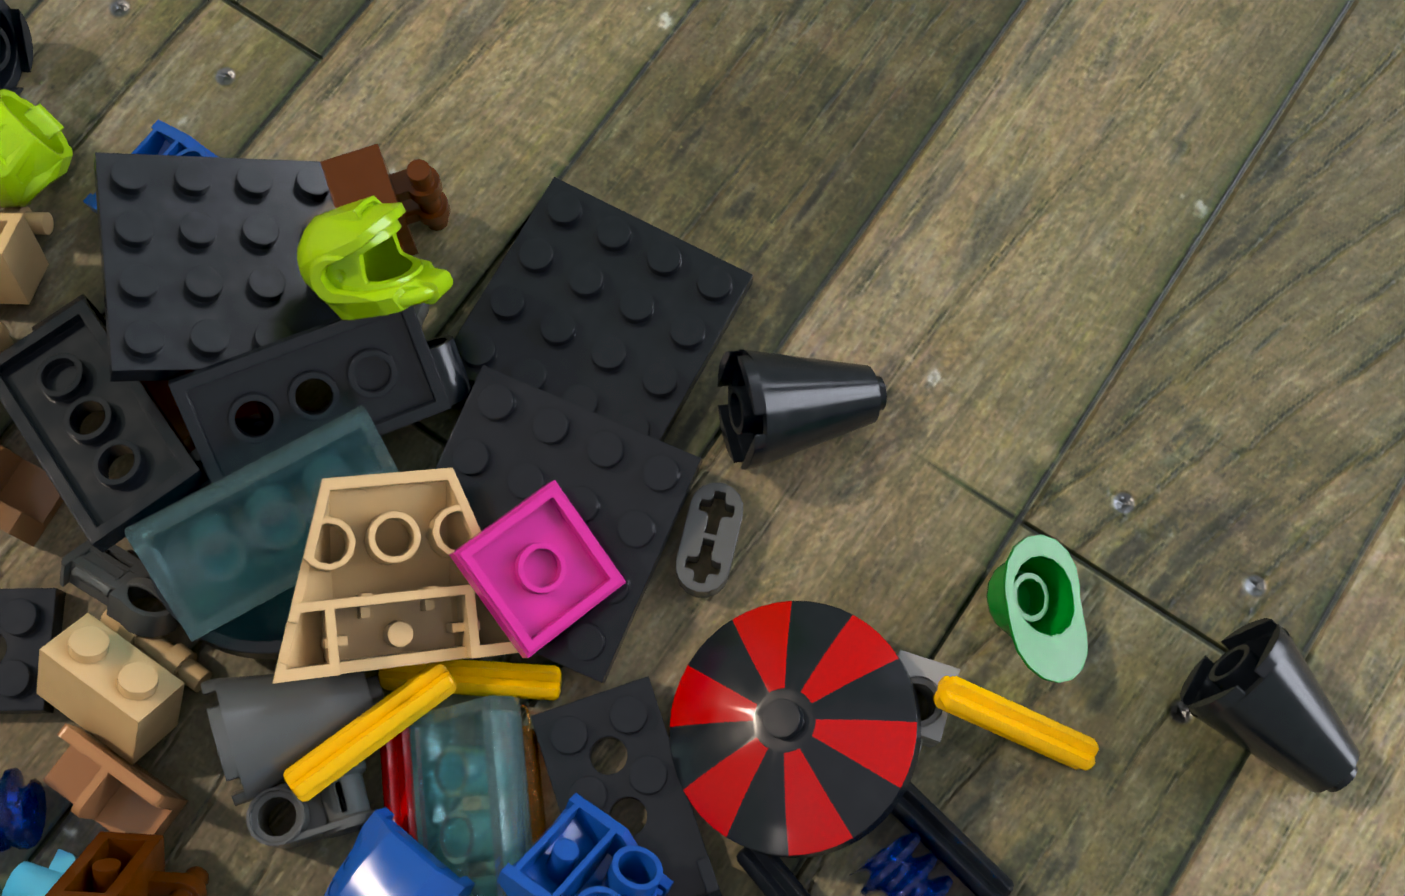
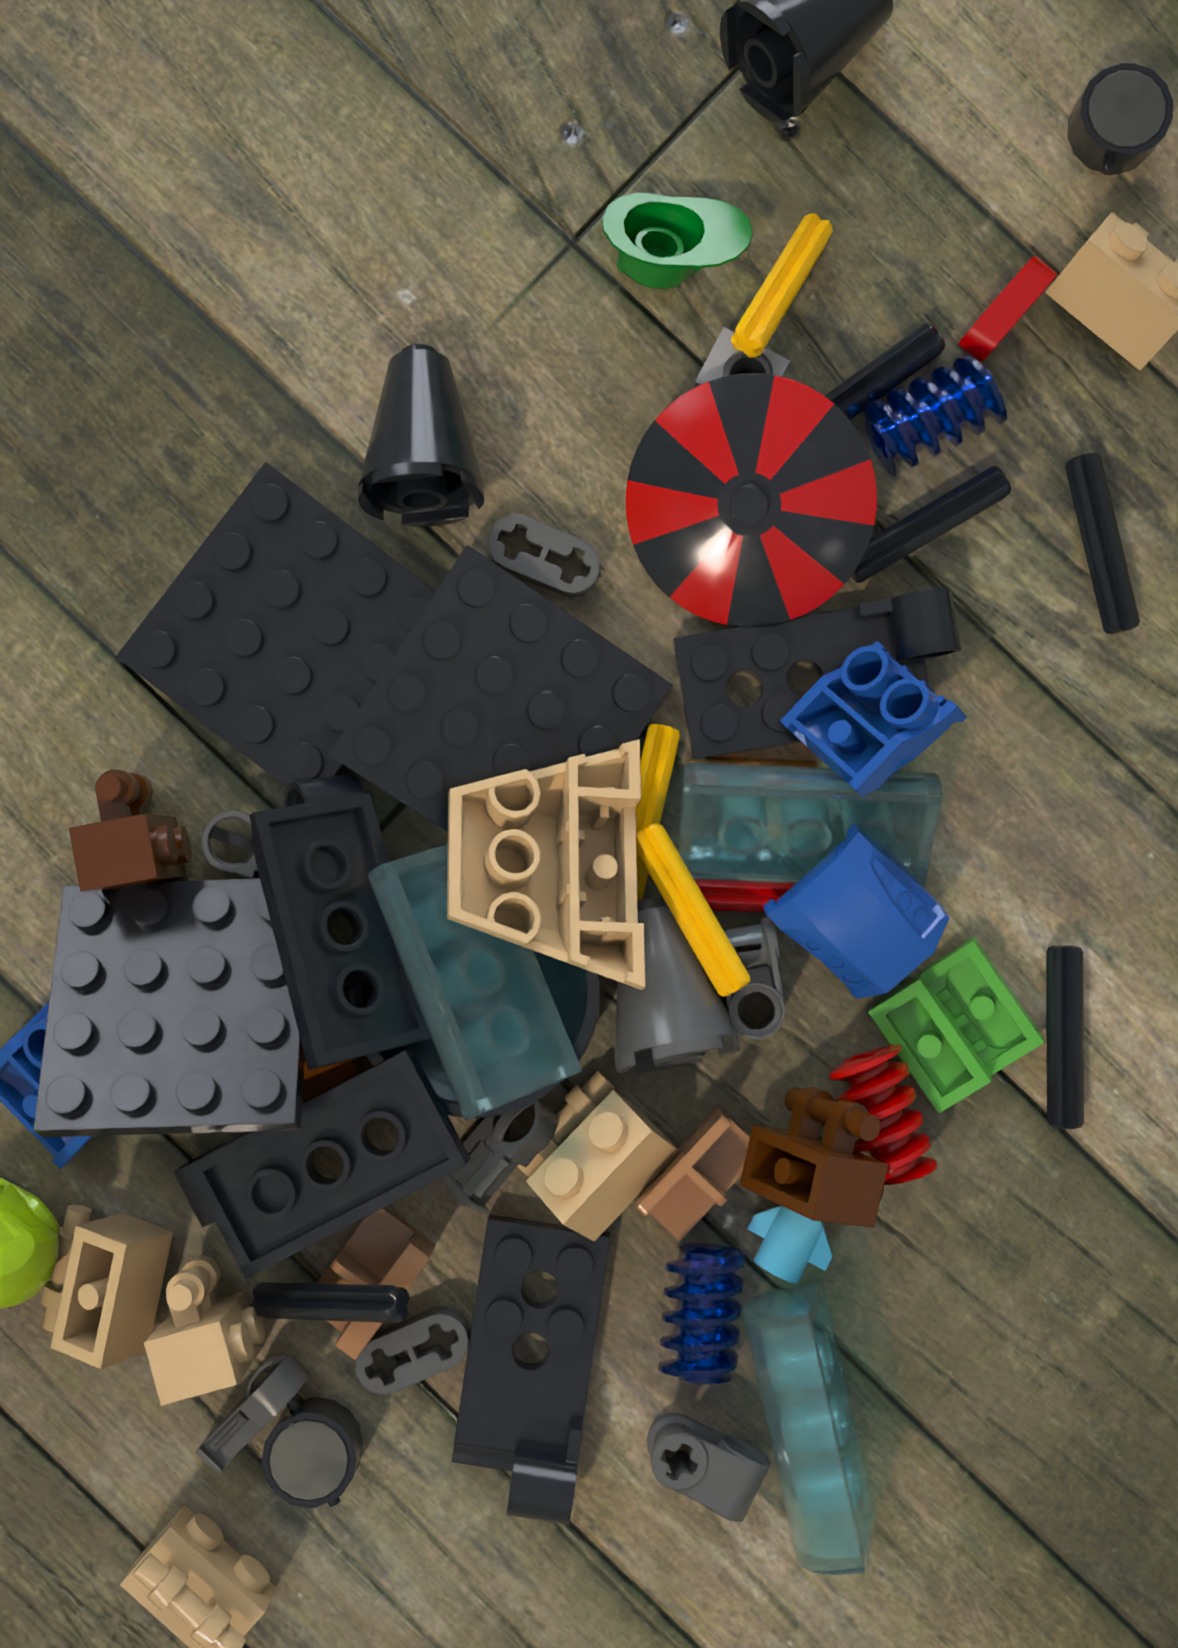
camera: 75 degrees left, 15 degrees up
lime helmet [297,195,453,320] -> none
dark pink tile [449,480,626,658] -> none

